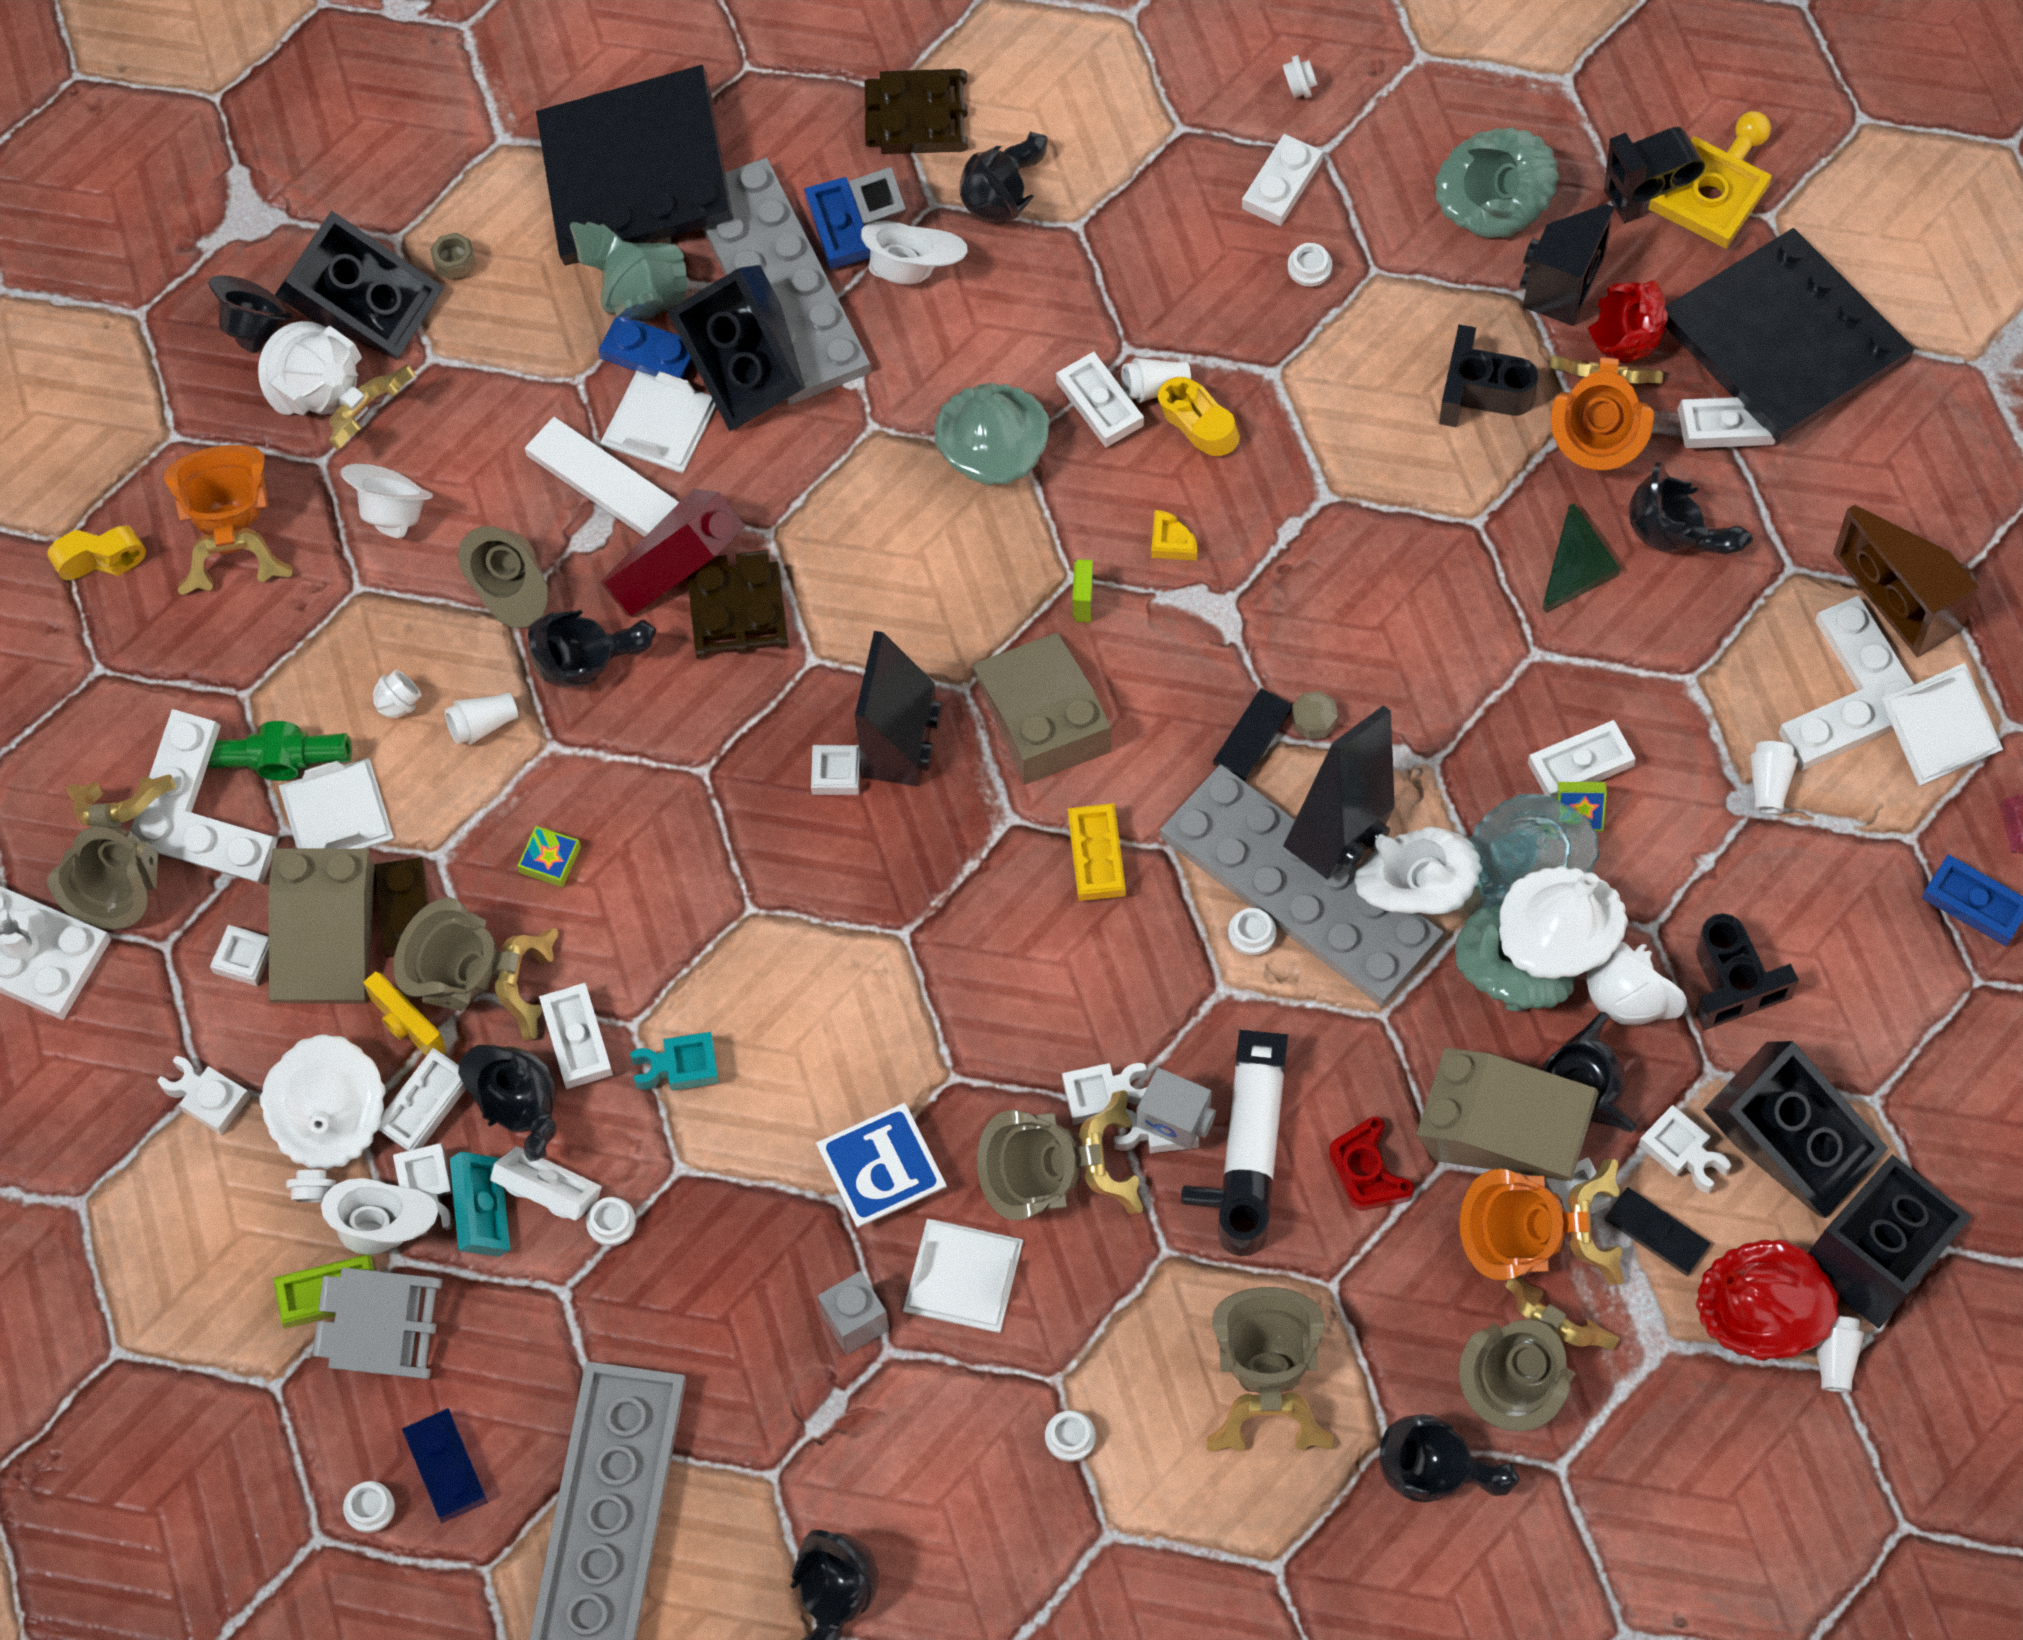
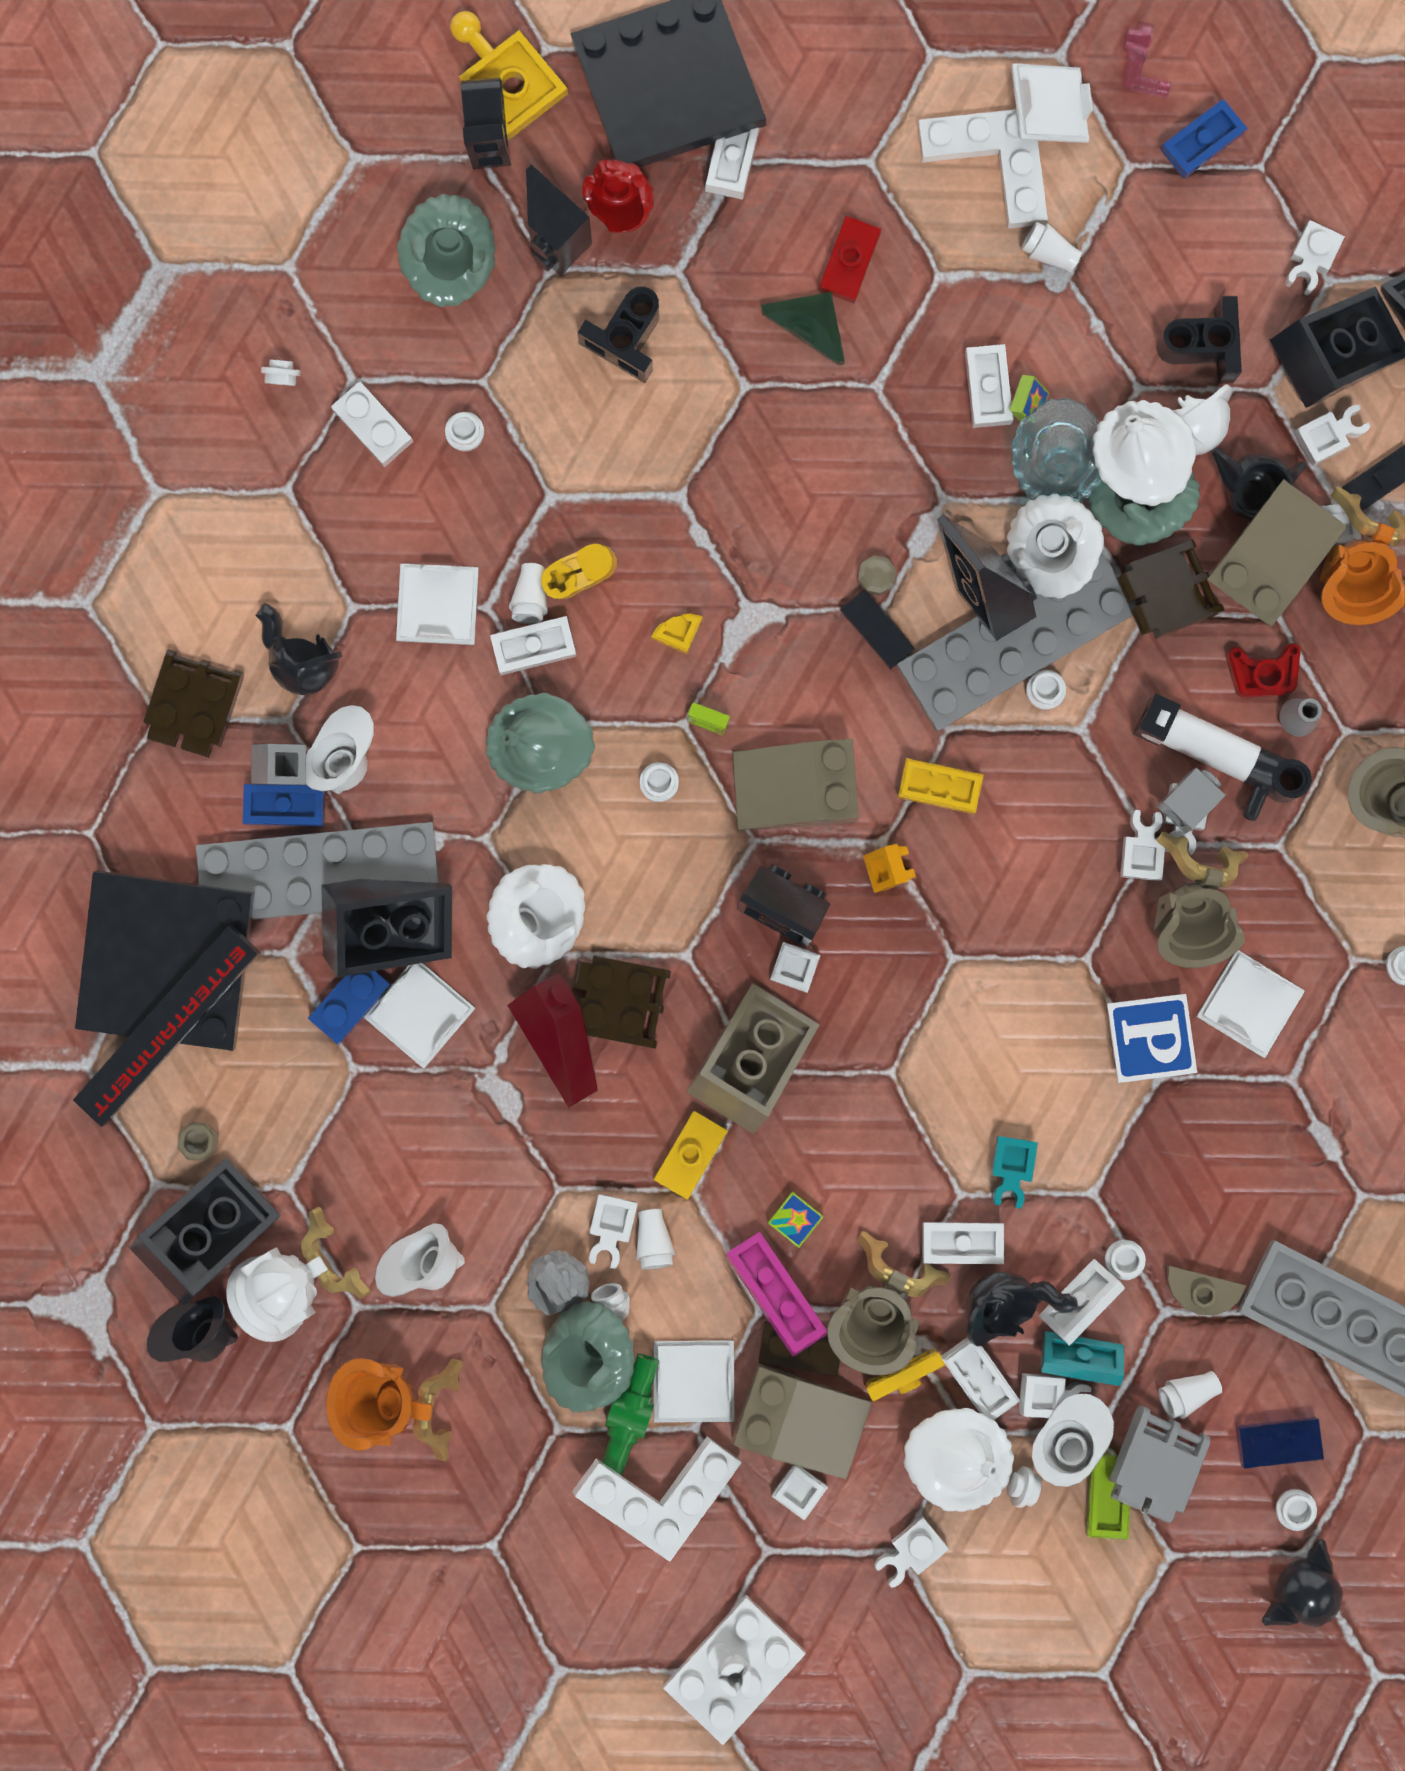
camera: 80 degrees left, 20 degrees up
yellow piece [47,525,146,580] -> none
dark tan helmet [47,774,176,930] -> none
dark tan piece [457,526,549,628] -> none
white tile [525,417,679,537] -> none
black piece [528,609,656,688] -> none
sand green helmet [569,221,688,320] -> none
light grey brick [817,1271,889,1355] -> none
orange helmet [1550,355,1664,470] -> none
black piece [1629,462,1753,554] -> none
reddish brown slope [1833,505,1979,658] -> none
none -> black tile [73,925,261,1127]
none -> white piece [396,564,479,645]
none -> white piece [486,864,585,969]
none -> light grey piece [526,1250,590,1315]
none -> sand green piece [541,1302,635,1413]
none -> white plate [589,1194,638,1269]
none -> white plate [640,762,679,802]
none -> yellow plate [653,1111,728,1200]
none -> dark tan slope [686,983,819,1134]
none -> dark pink plate [726,1232,827,1357]
none -> red plate [818,216,882,304]
none -> light orange tile [863,844,916,893]
none -> dark brown plate [1117,540,1225,639]
none -> white cone [1158,1371,1222,1419]
none -> dark tan plate [1166,1265,1246,1316]
none -> black piece [1262,1539,1343,1627]
none -> light grey cone [1280,698,1322,737]
none -> white plate [1285,220,1345,296]

